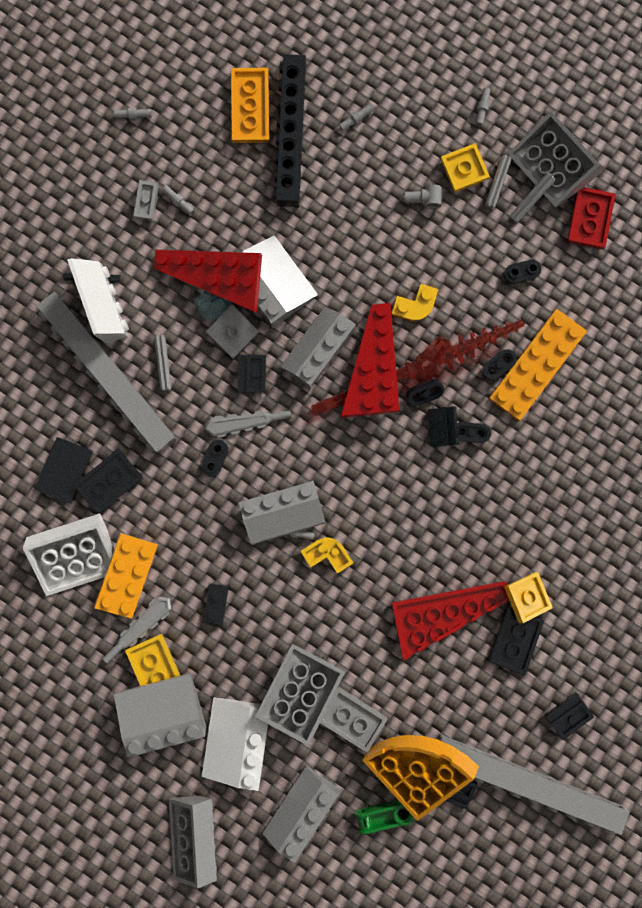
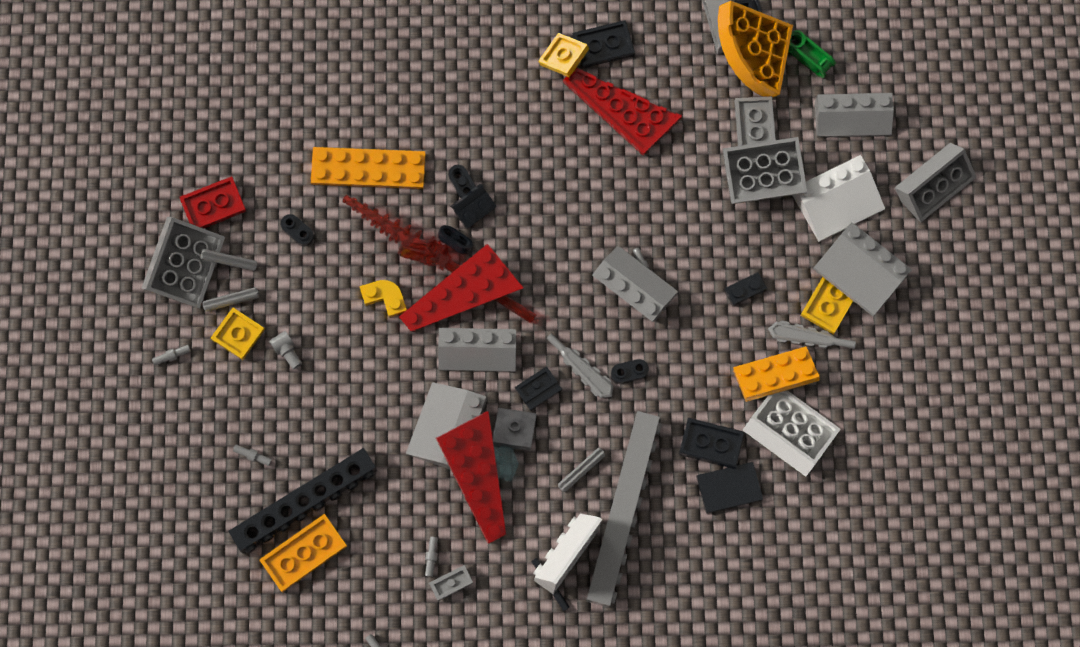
camera: 125 degrees left, 10 degrees down
yellow plate [300,538,353,574] -> none
black plate [482,349,517,381] -> none

